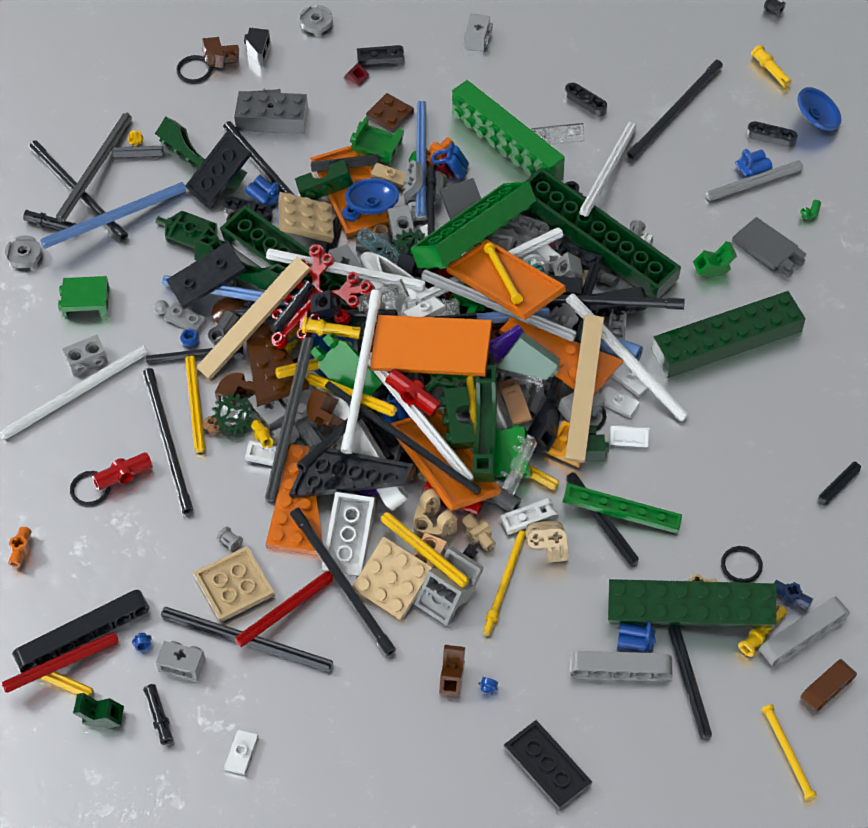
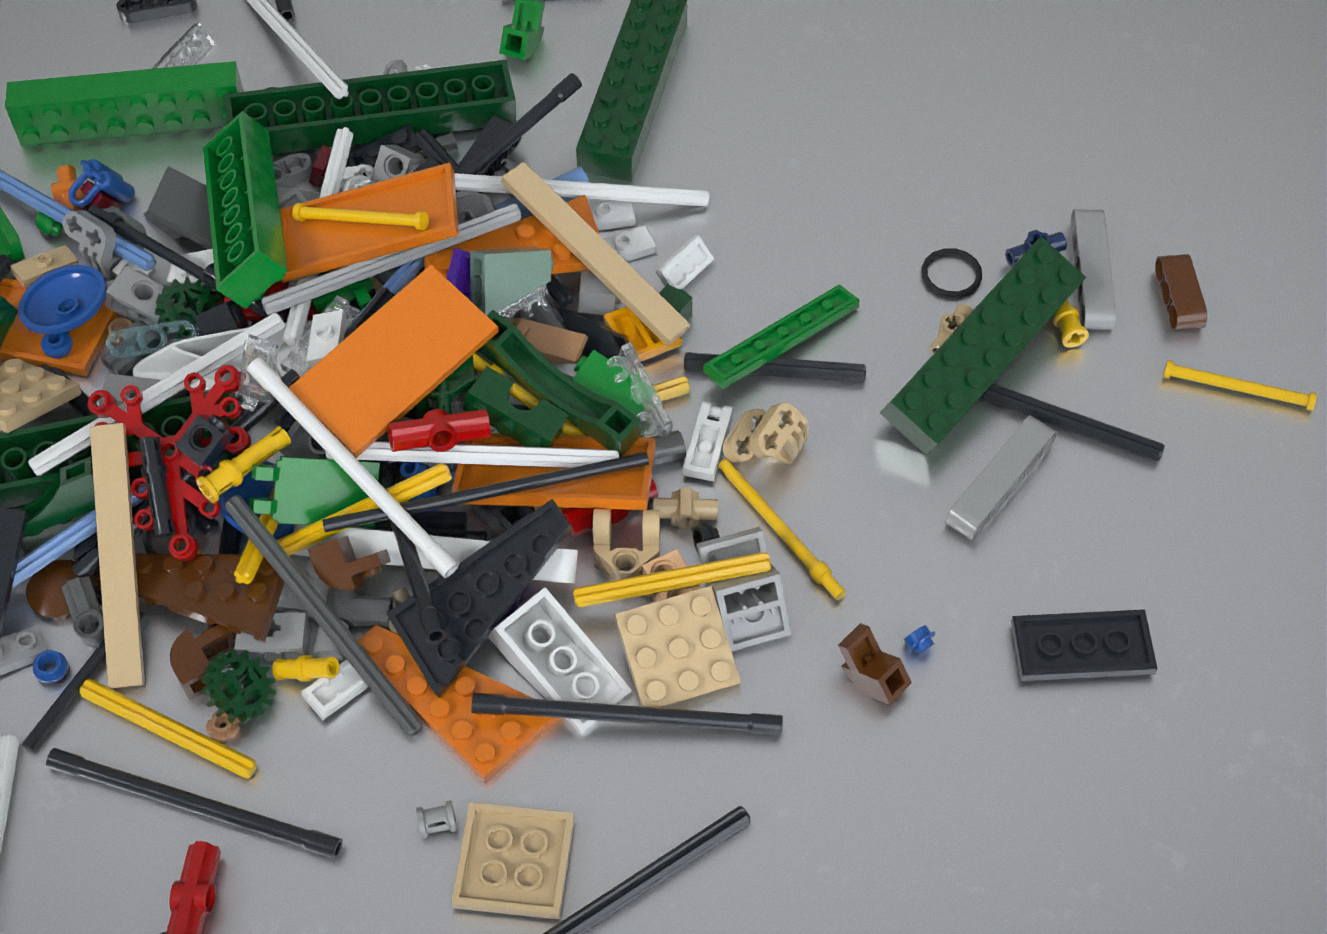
camera: 55 degrees left, 0 degrees up
red axle [235,571,333,647] -> none
blue piece [617,621,656,653] -> none
black axle [818,461,861,504] -> none

